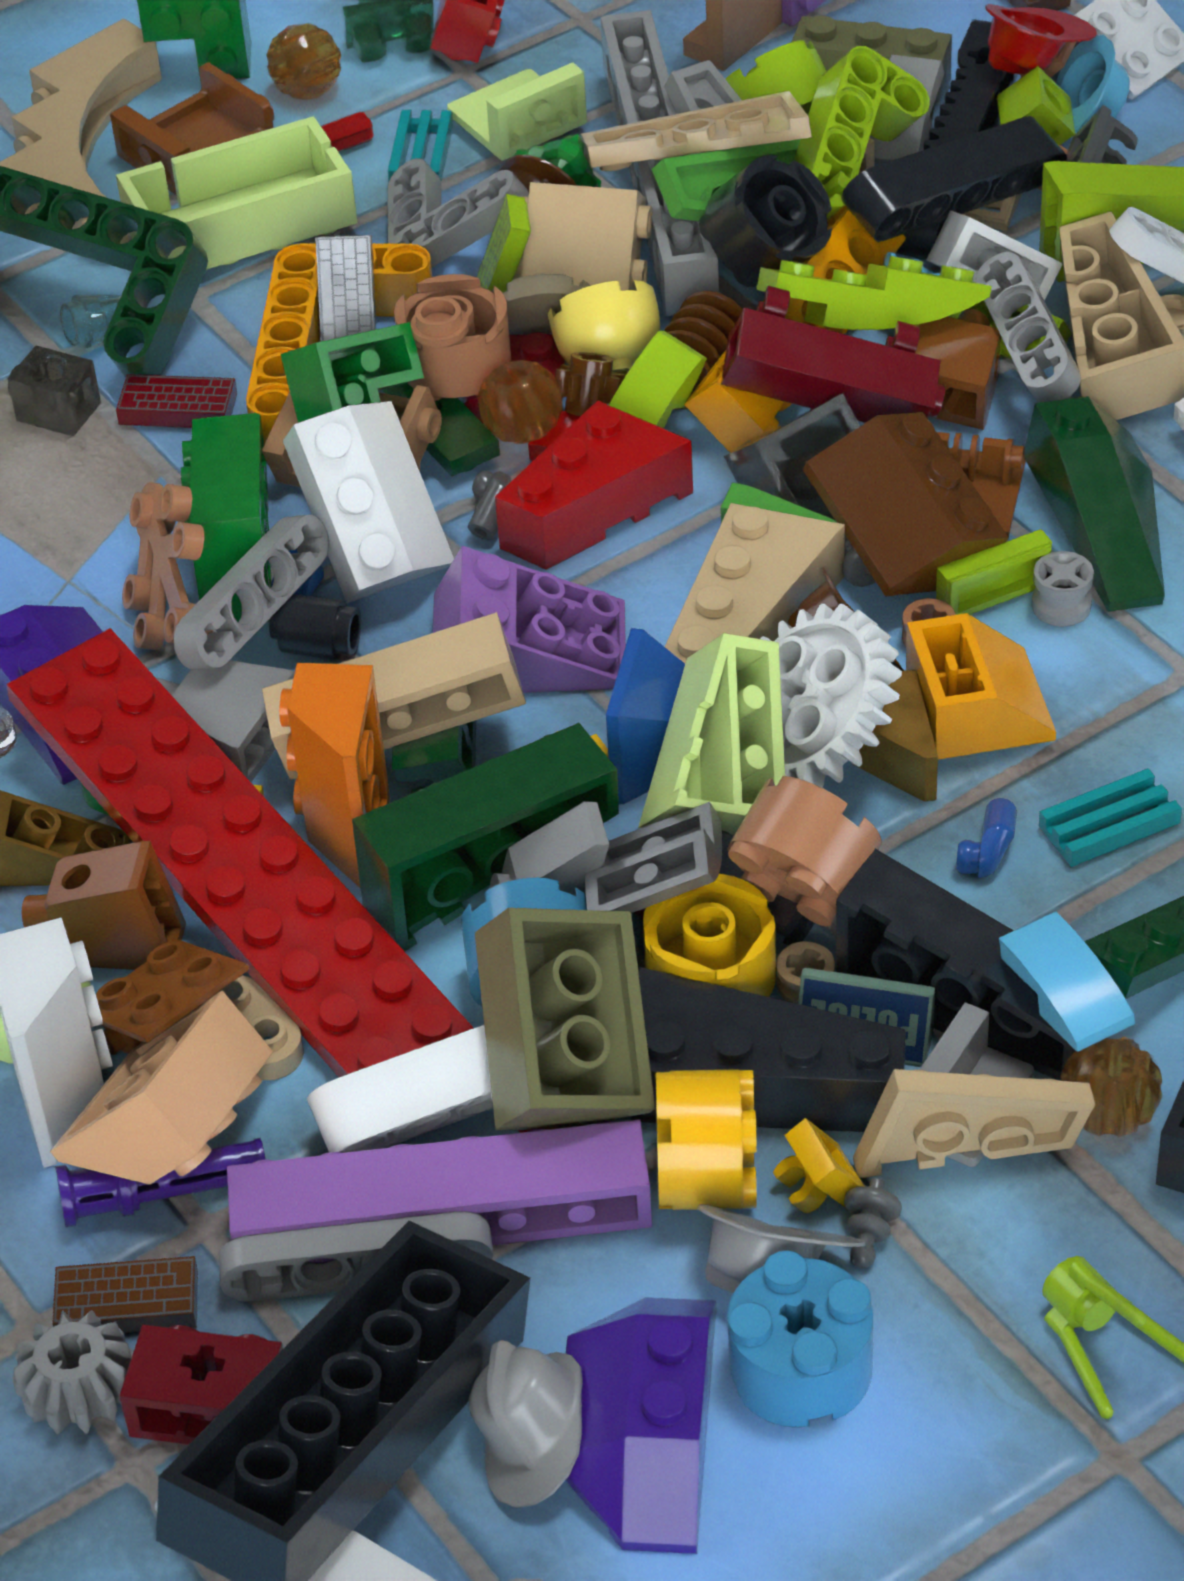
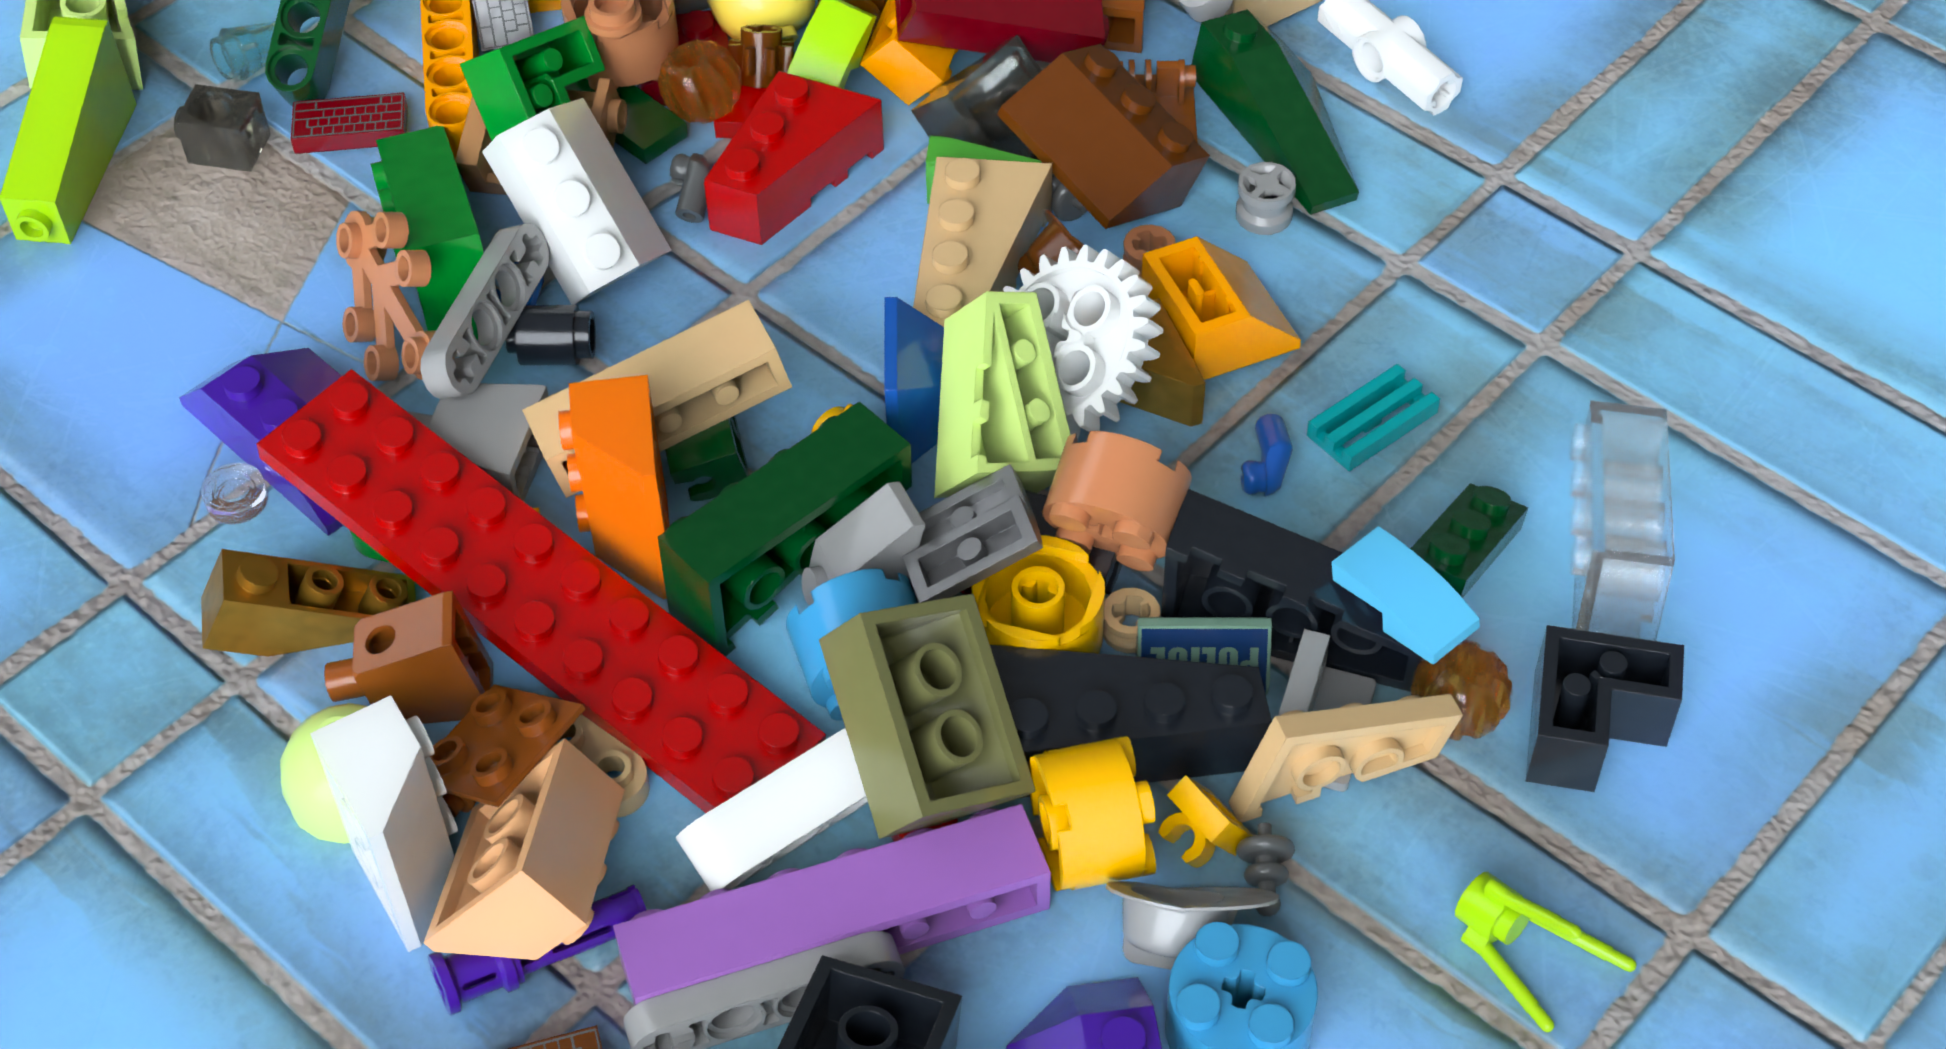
camera: 15 degrees left, 5 degrees up
medium lavender slope [433,546,626,693] -> none
lime tile [936,529,1052,615] -> none

